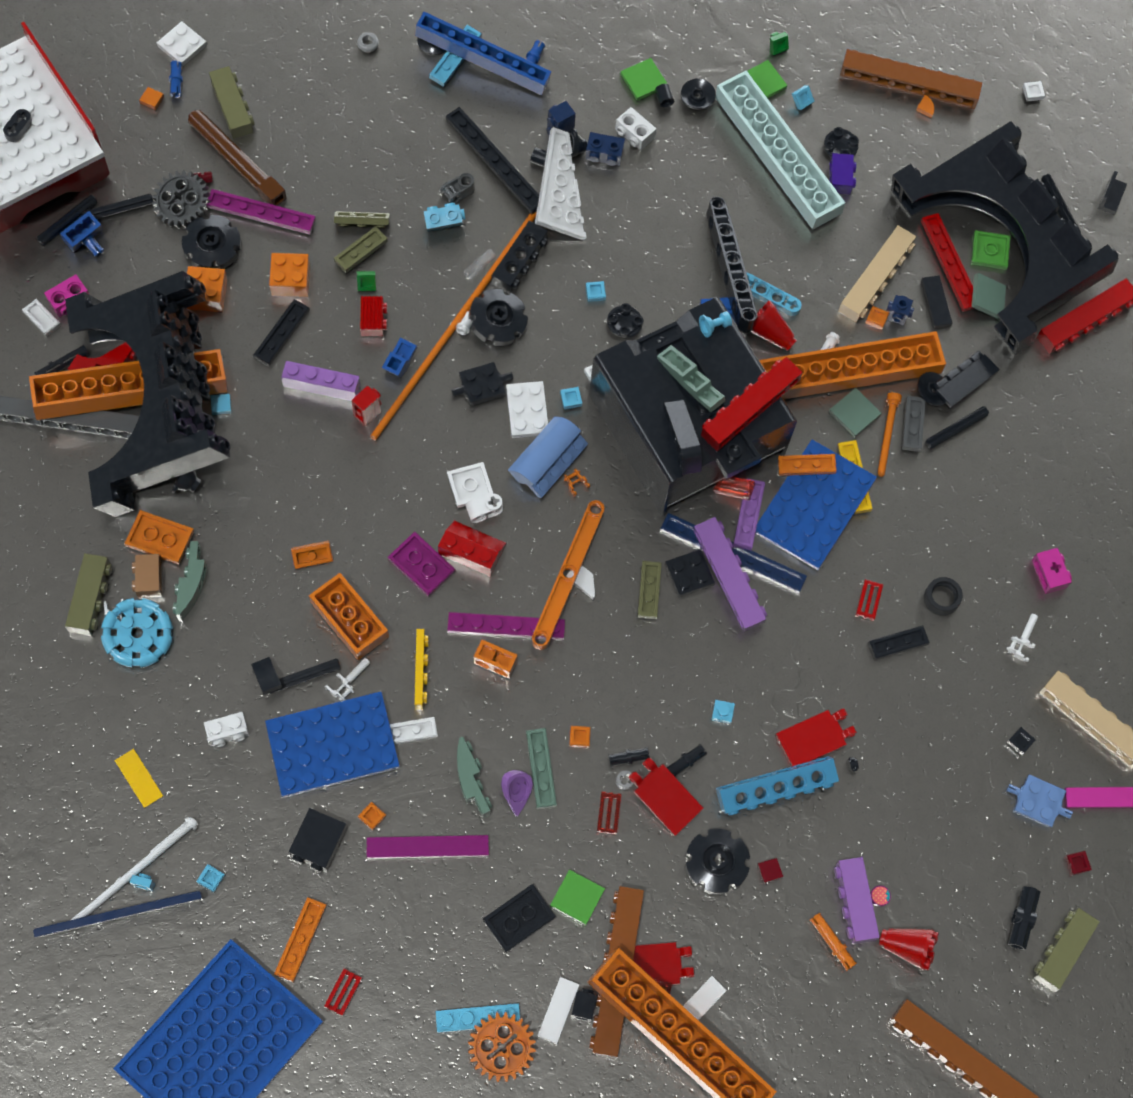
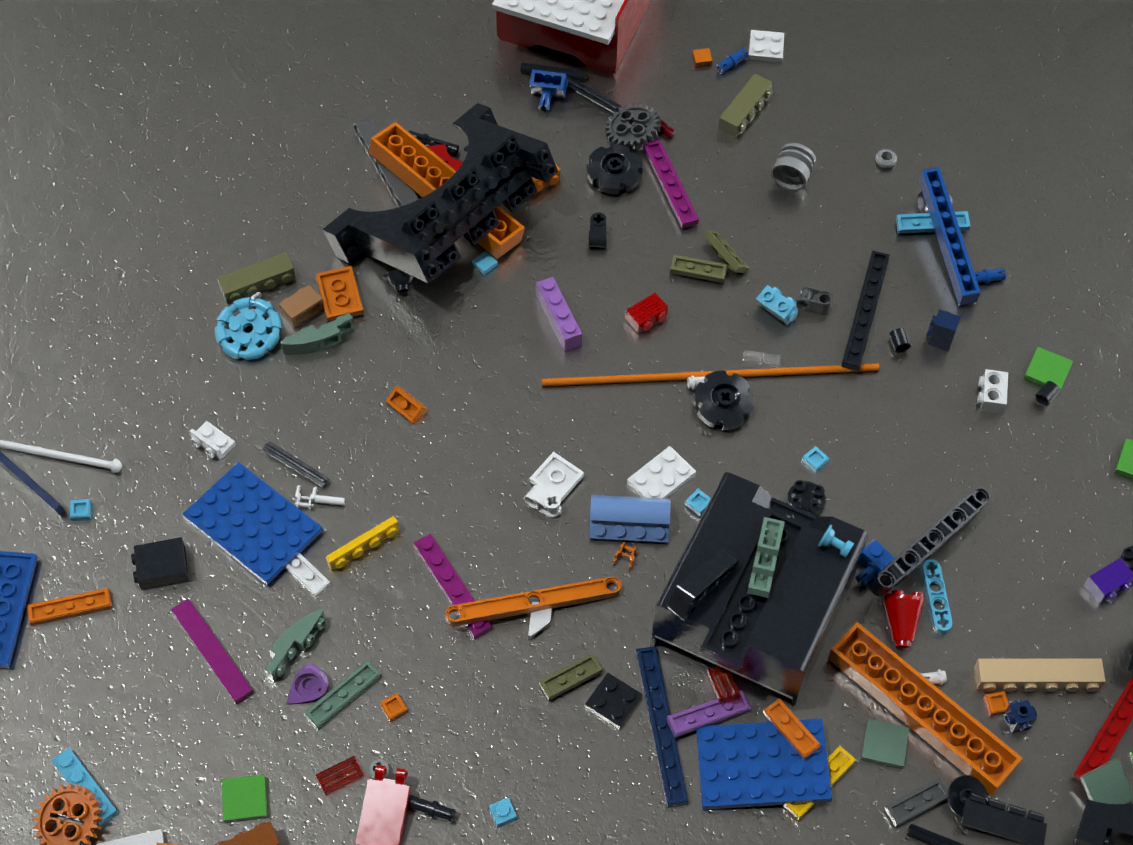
camera: 60 degrees right, 10 degrees down
white tile [22,299,61,337] -> none
dark pink brick [44,274,89,317] -> none
yellow sticker [114,748,163,808] -> none
medium azure plate [130,873,155,892] -> none
orange brick [187,266,227,312] -> none
reddish brown brick [188,110,287,206] -> none
black slope [251,657,282,695] -> none
black tile [253,299,310,367] -> none
orange brick [269,253,310,297] -> none
orange brick [309,573,389,661] -> none
red tile [324,969,363,1016] -> none
red brick [351,386,382,426] -> none
green tile [357,271,376,291] -> none
orange tile [358,802,386,831] -> none
blue brick [382,337,418,377] -> none
magenta tile [387,532,456,597] -> none
red slope [438,520,506,577] -> none
black plate [451,362,514,406] -> none
orange brick [474,640,518,679] -> none
black tile [483,884,556,953] -> none
black brick [491,221,549,294] -> none
white wing [535,127,587,241] -> none
black piece [568,128,587,157] -> none
dark blue brick [585,132,625,166] -> none
black pin [608,747,650,767] -> none
black dish [681,79,716,110] -> none
medium lavender brick [694,517,767,632] -> none
red brick [701,357,803,451] -> none
light aqua brick [715,71,845,230] -> none
orange piece [877,392,902,477] -> none
black tile [921,275,952,329] -> none
none -> black piece [589,212,607,247]
none -> light grey wheel [771,143,816,190]

